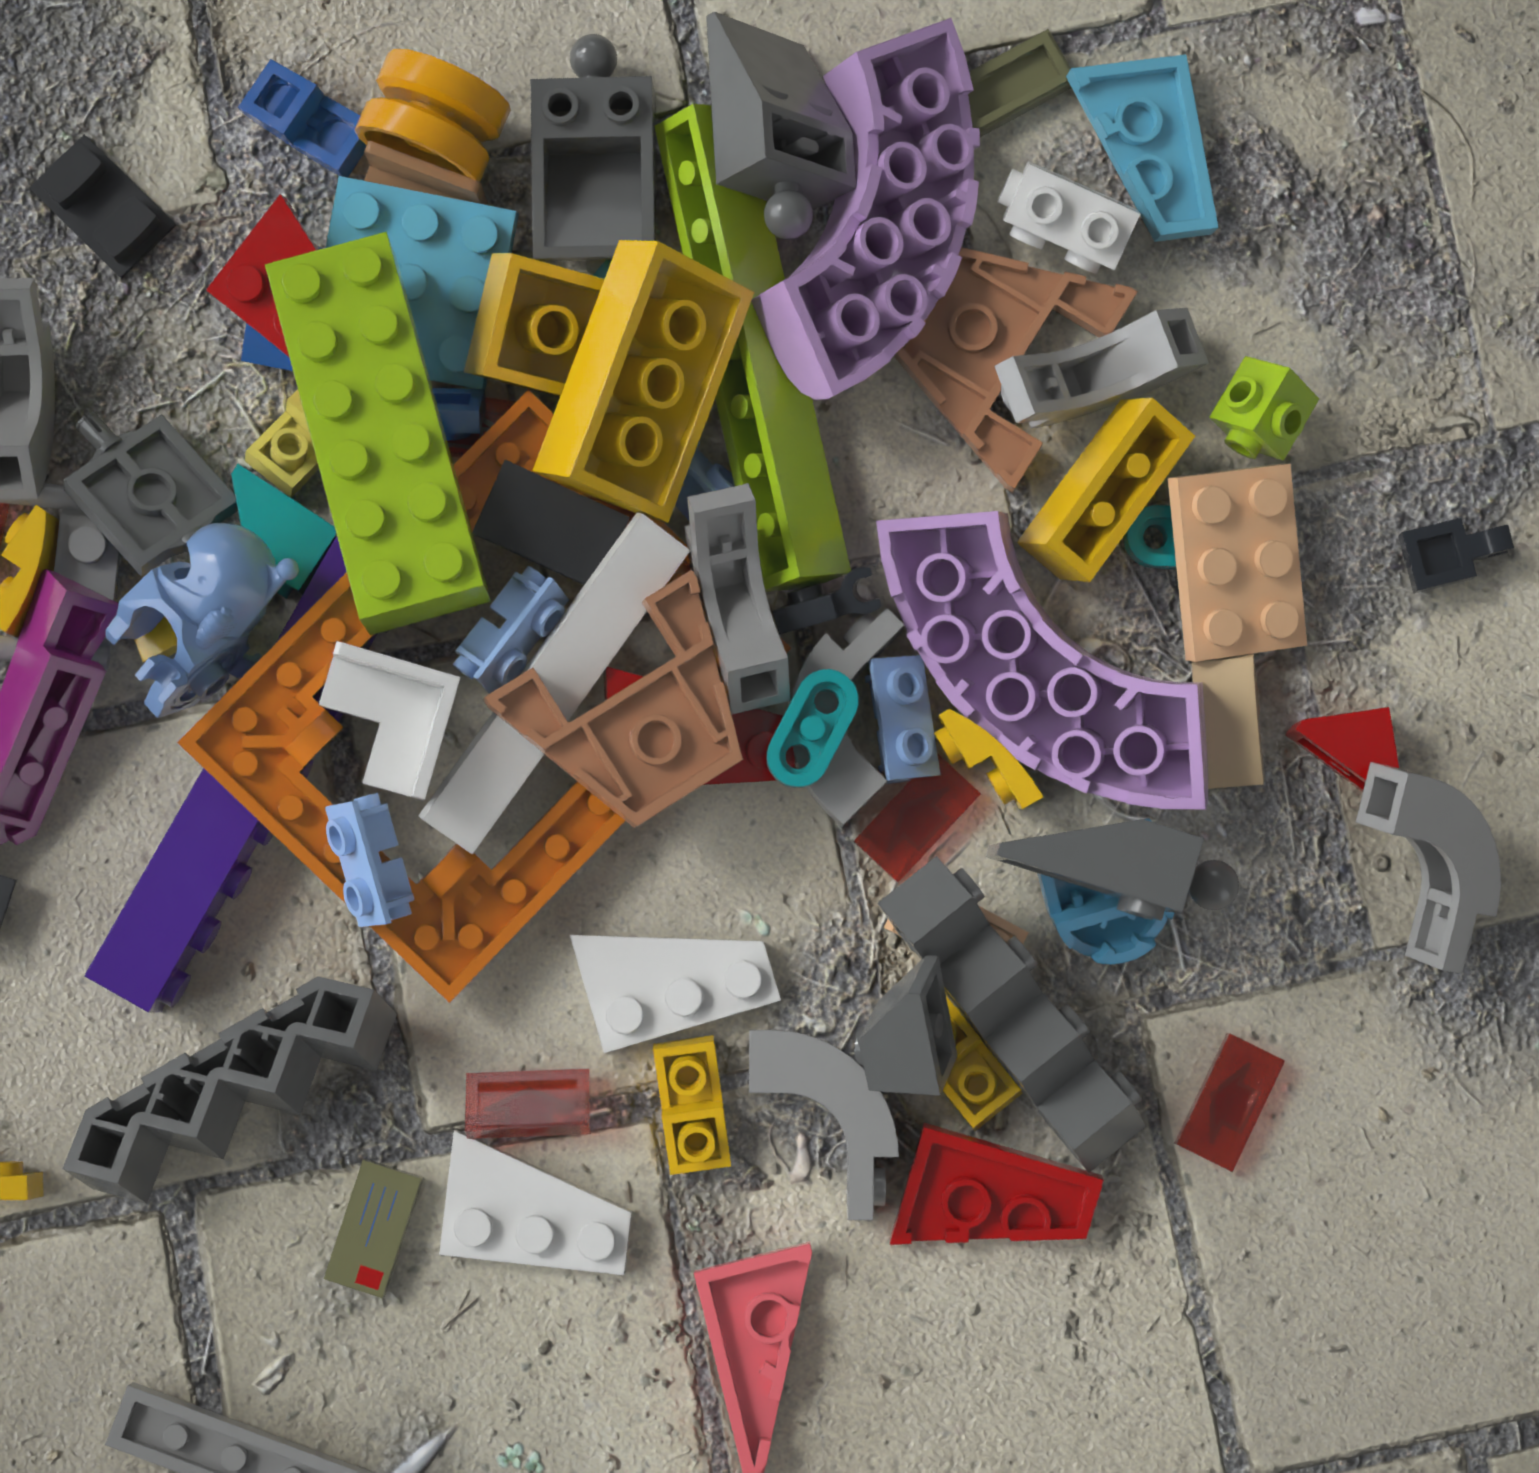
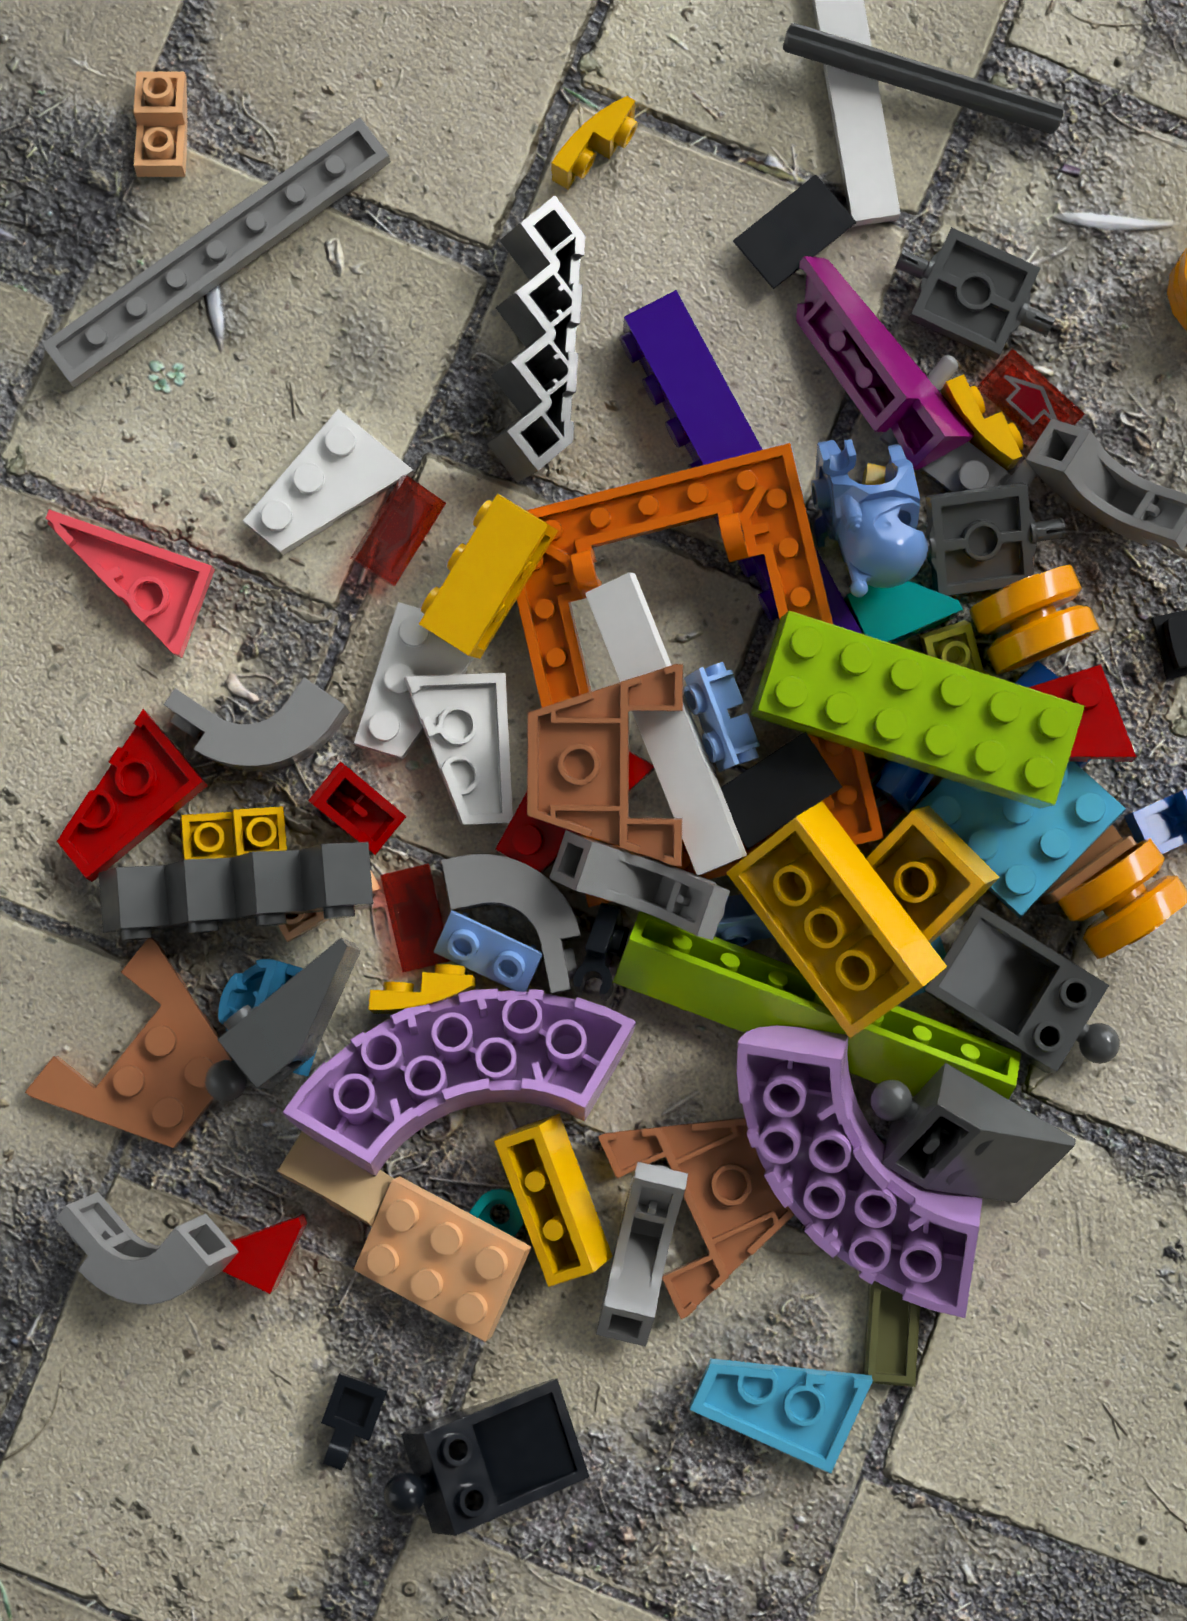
camera: 120 degrees right, 0 degrees up
white panel [319,641,460,801] -> none
olive tile [323,1159,424,1298] -> none
light blue hinge [325,793,415,927] -> none
yellow slope [653,1035,731,1175] -> none
teal plate [767,669,858,788] -> none
dark grey slope [855,955,958,1096] -> none
white brick [998,161,1140,274] -> none
clear red tile [1174,1033,1285,1172] -> none
lime brick [1209,356,1319,461] -> none
none -> nougat wing [25,937,234,1148]
none -> red slope [308,761,407,855]
none -> black slope [384,1379,589,1536]
none -> white wing [404,673,513,825]
none -> yellow brick [419,493,558,659]
none -> light orange wheel [969,565,1100,674]

